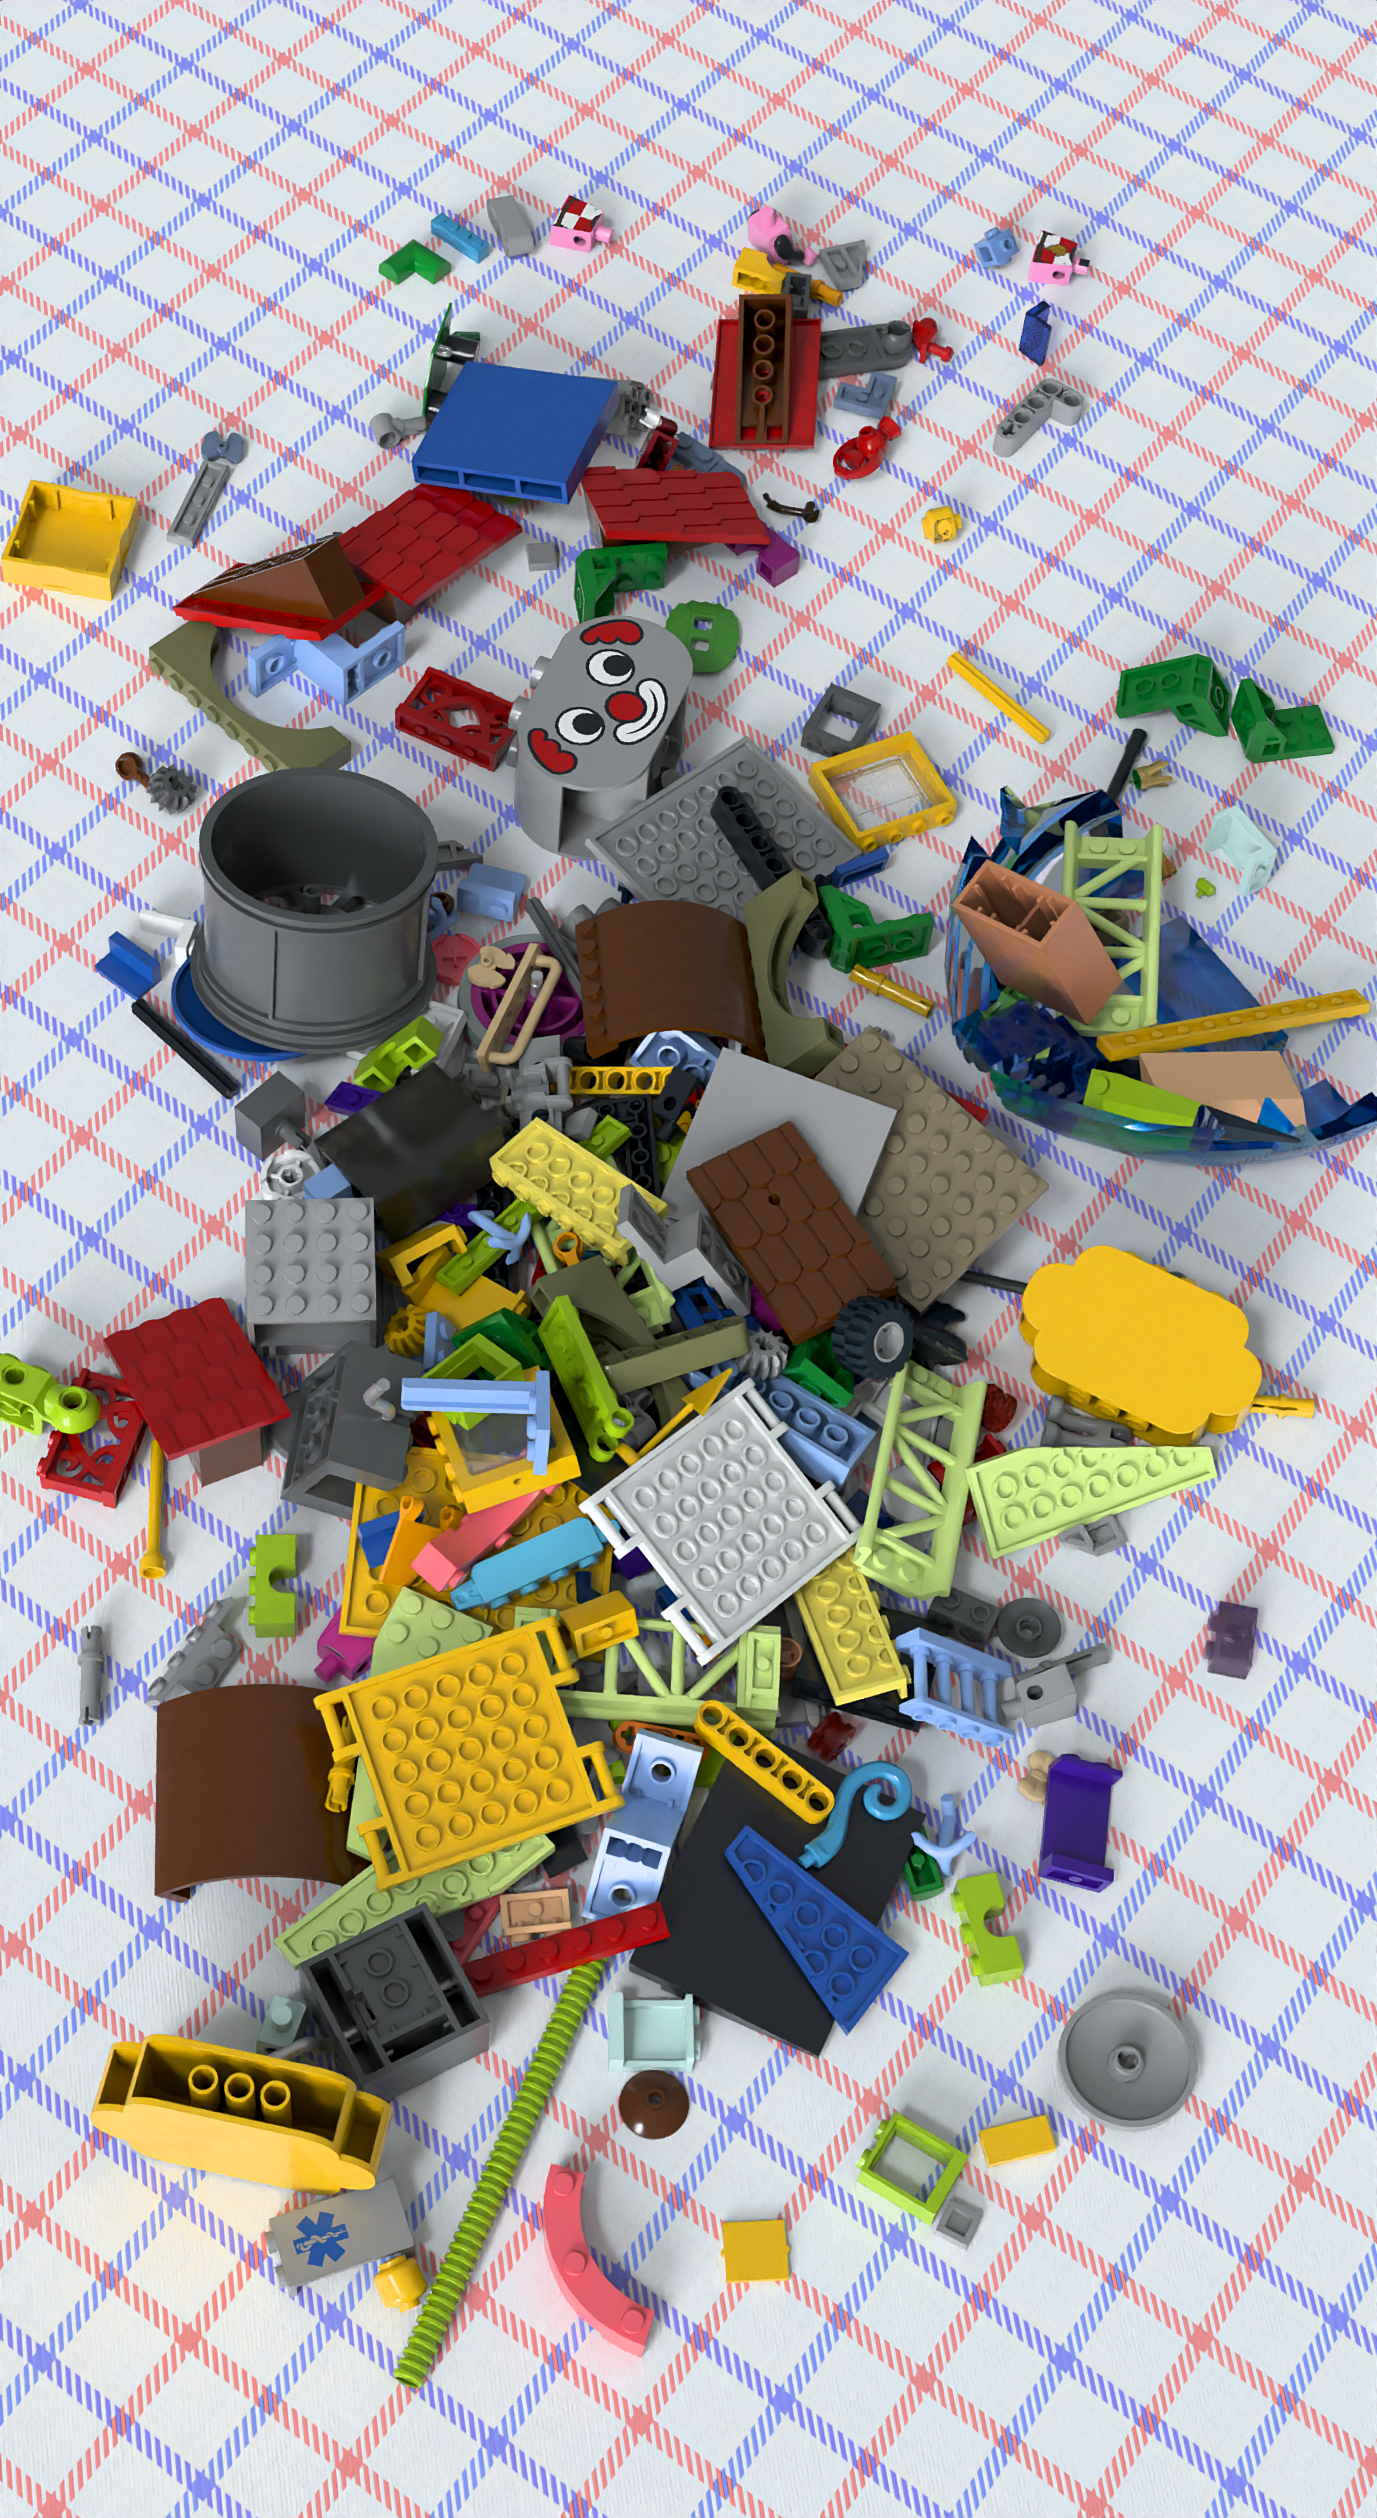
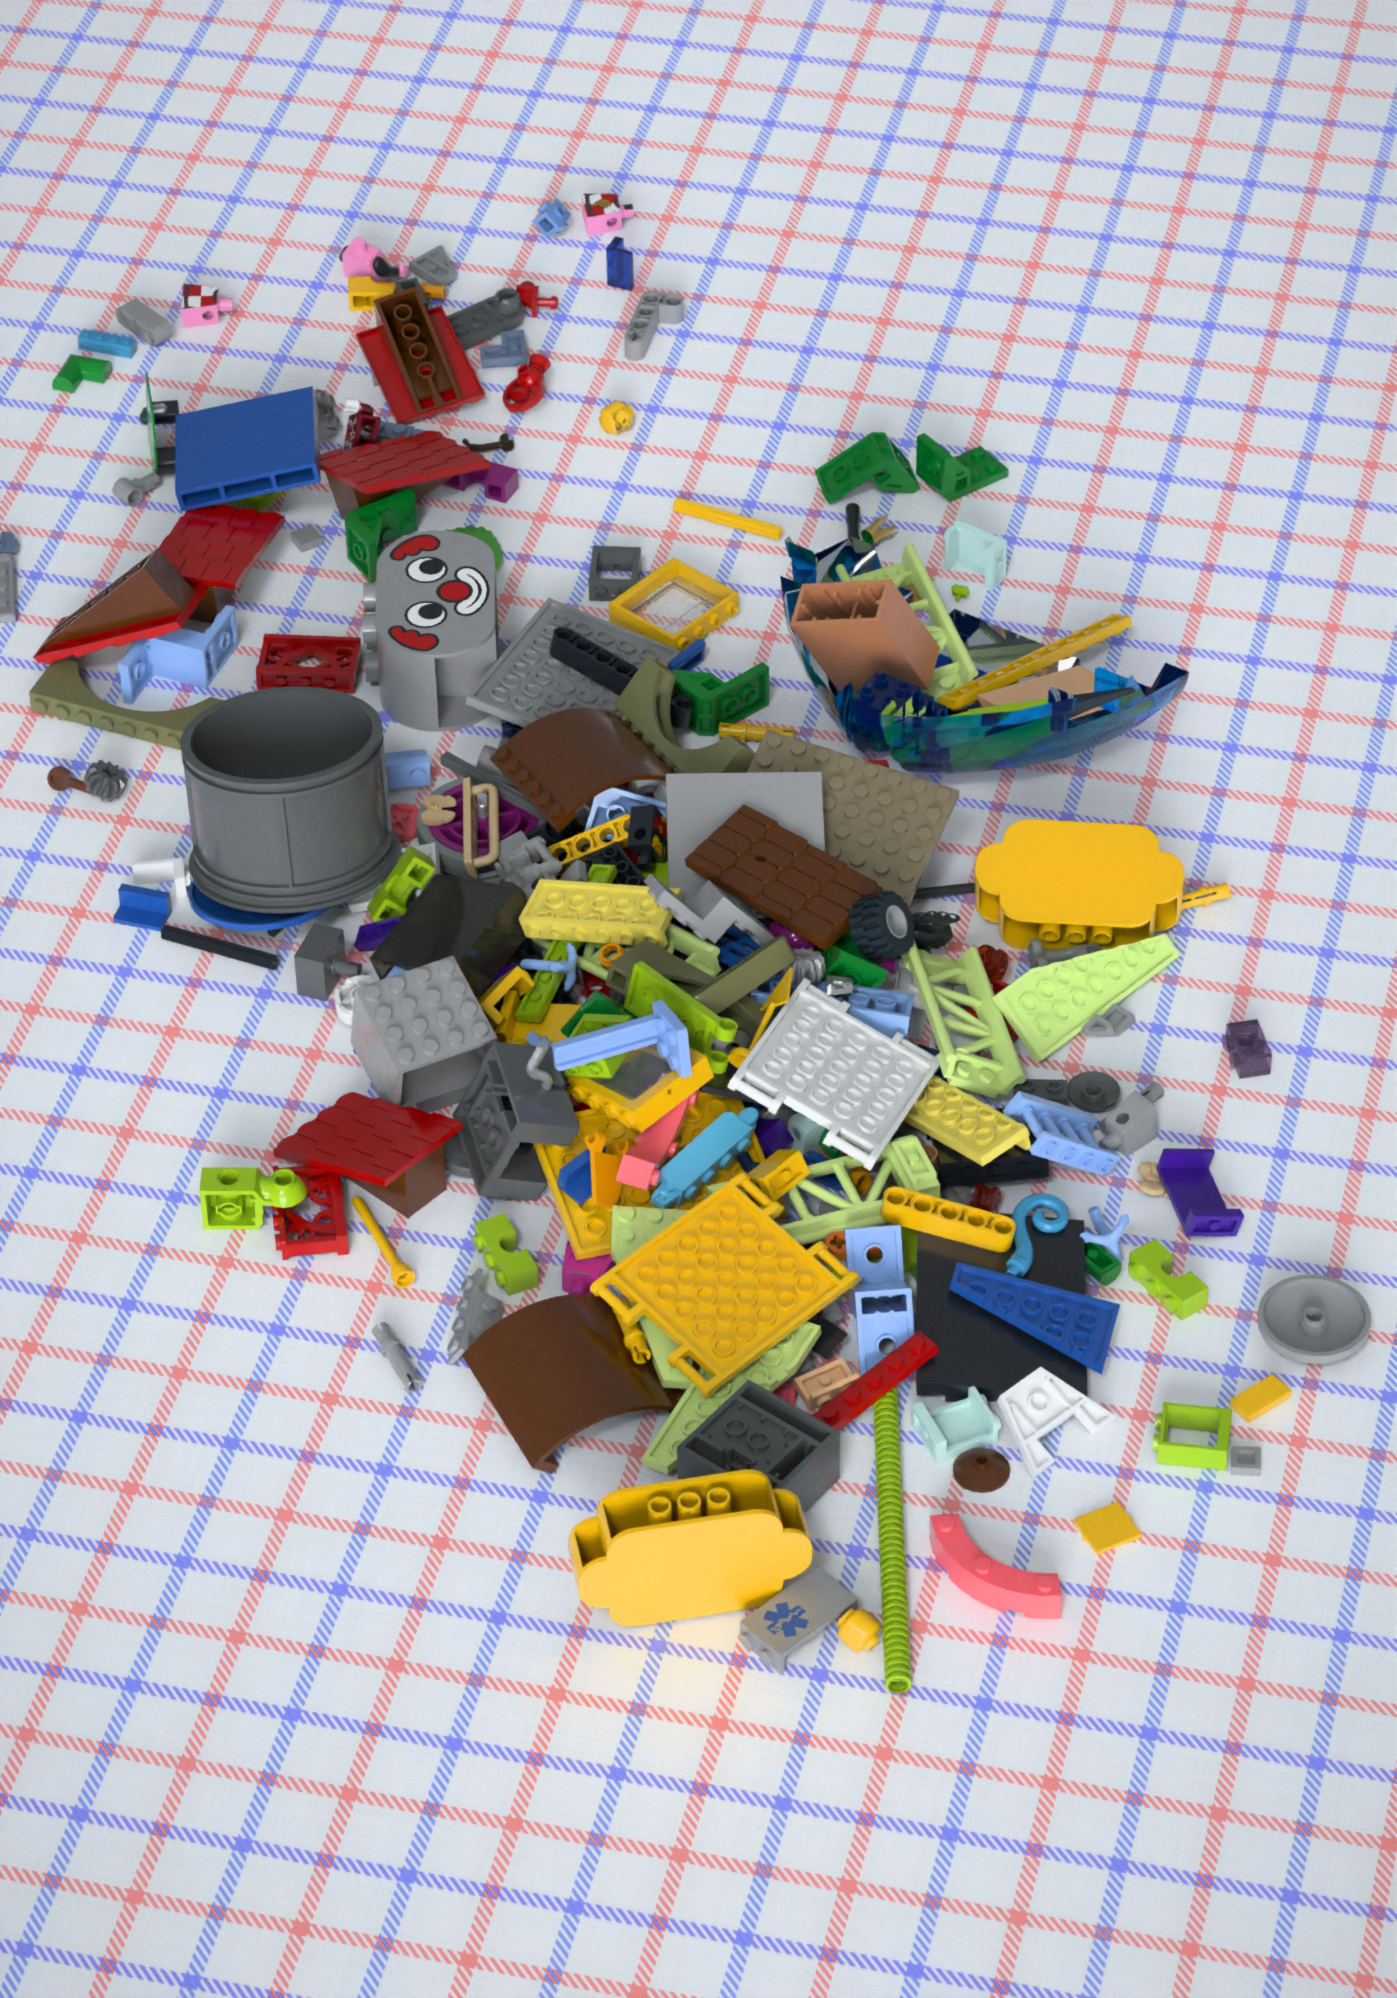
camera: 15 degrees left, 15 degrees down
none -> light grey tile [825,975,853,995]
none -> white wing [997,1367,1116,1479]

